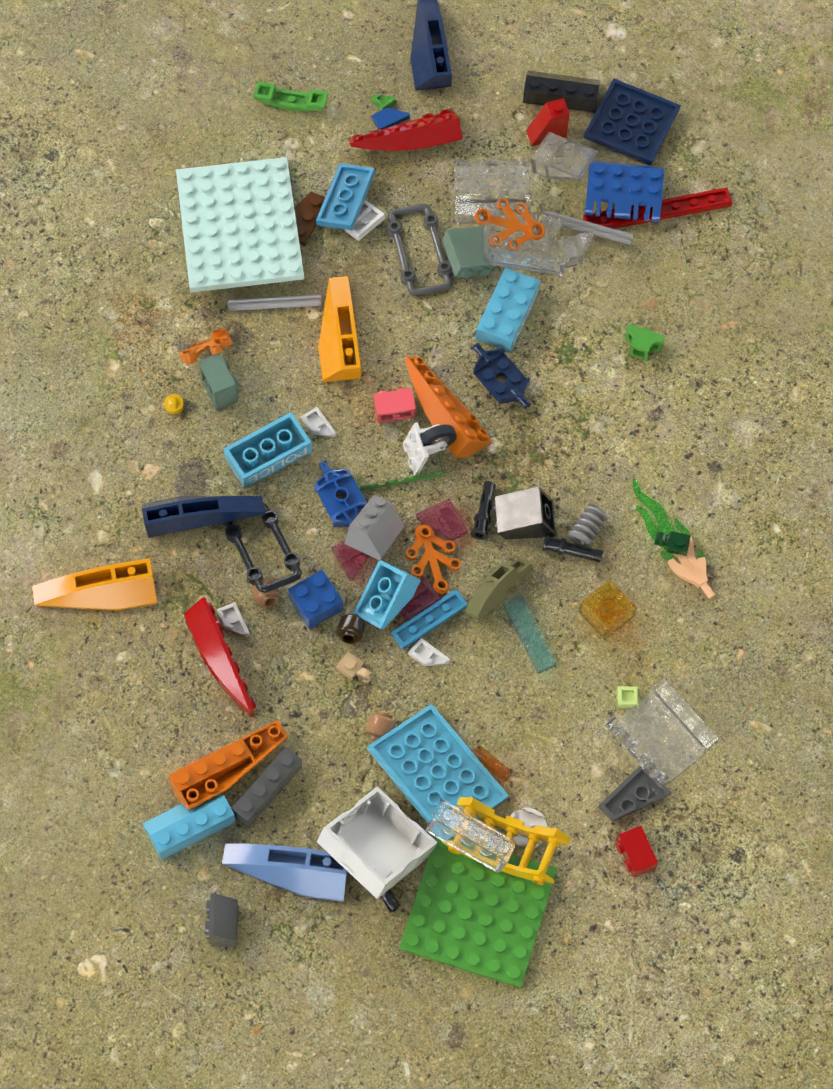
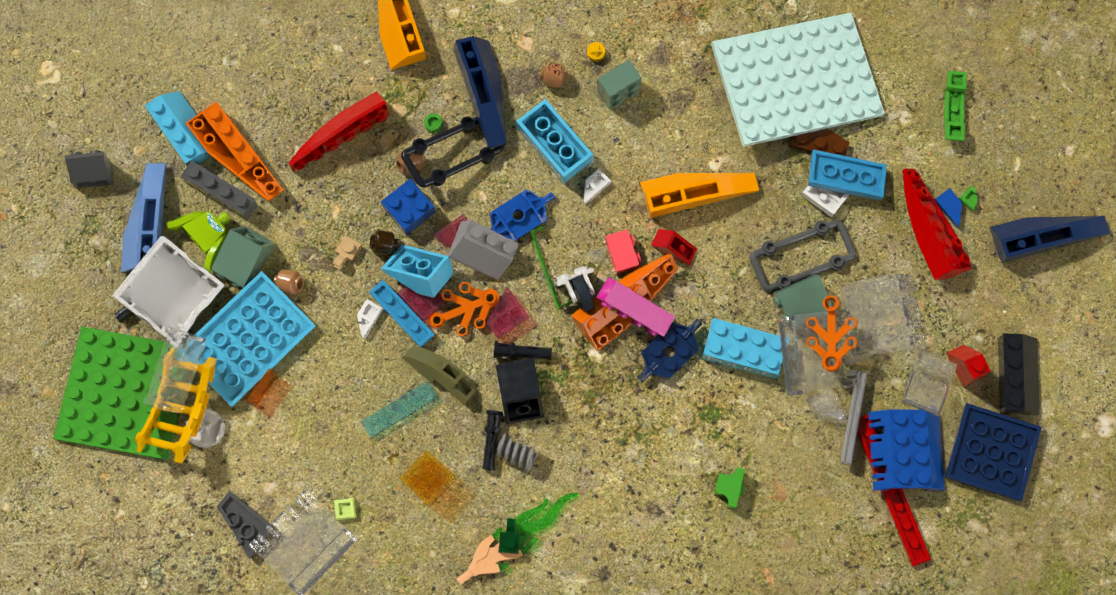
camera: 85 degrees right, 10 degrees up
orange plant [179,328,233,365] -> none
white tile [217,602,250,637] -> none
light grey axle [228,294,322,311] -> none
red brick [615,826,658,878] -> none
none -> lime torso [165,211,231,273]
none -> sand green slope [211,225,276,288]
none -> bright green tile [424,114,443,133]
none -> medium nougat head [540,62,568,88]
none -> dark pink brick [597,277,675,337]
none -> red slope [651,229,697,265]

